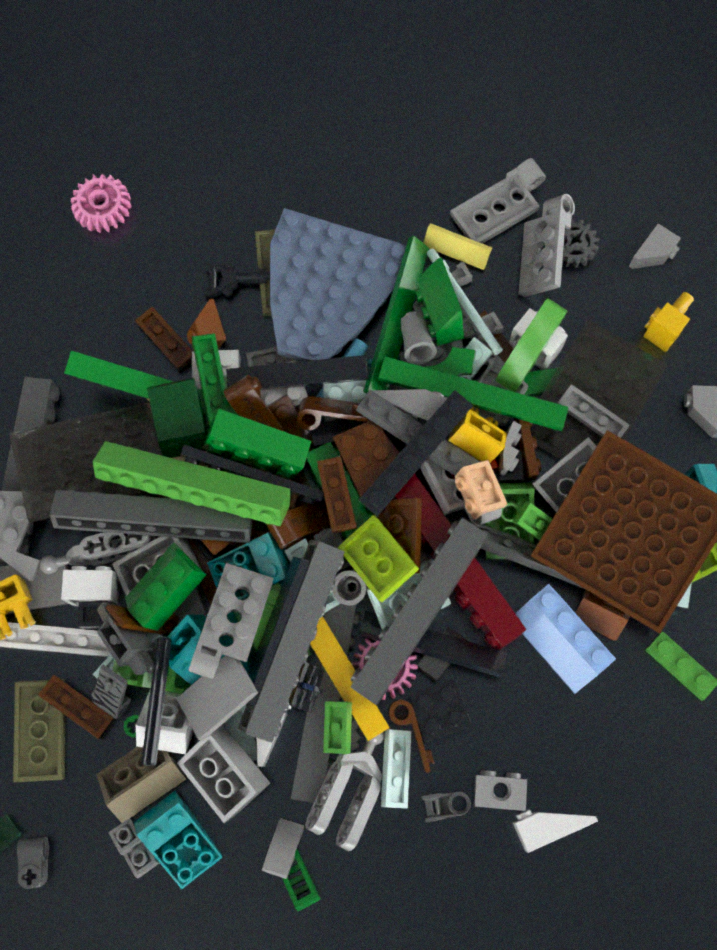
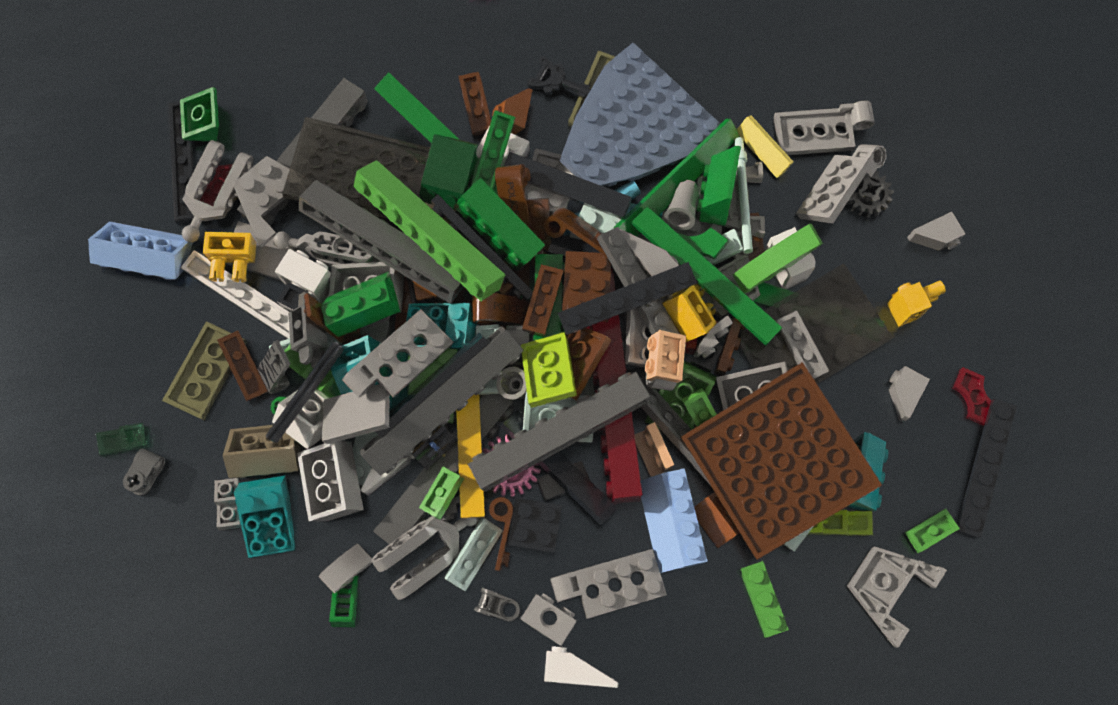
camera: 25 degrees right, 0 degrees up
none -> light grey hinge [550,549,667,619]
none -> light nougat bracket [635,422,674,477]

